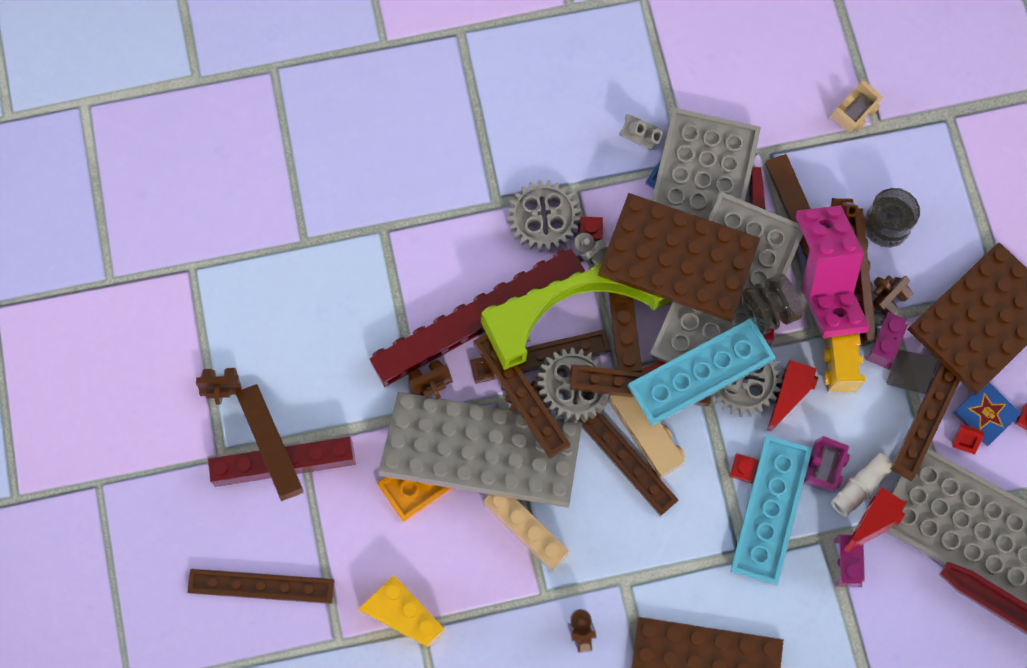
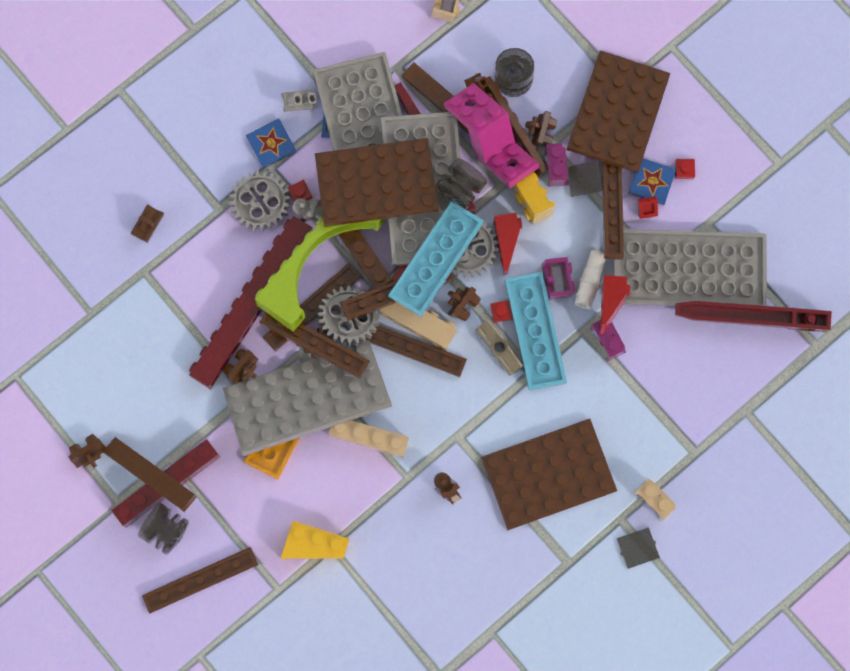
camera: 30 degrees left, 5 degrees up
none -> reddish brown hips [130,204,164,243]
none -> clear smoke wheel [138,502,189,555]
none -> blue tile [246,119,297,169]
none -> reddish brown hips [447,287,481,321]
none -> dark tan piece [476,320,523,376]

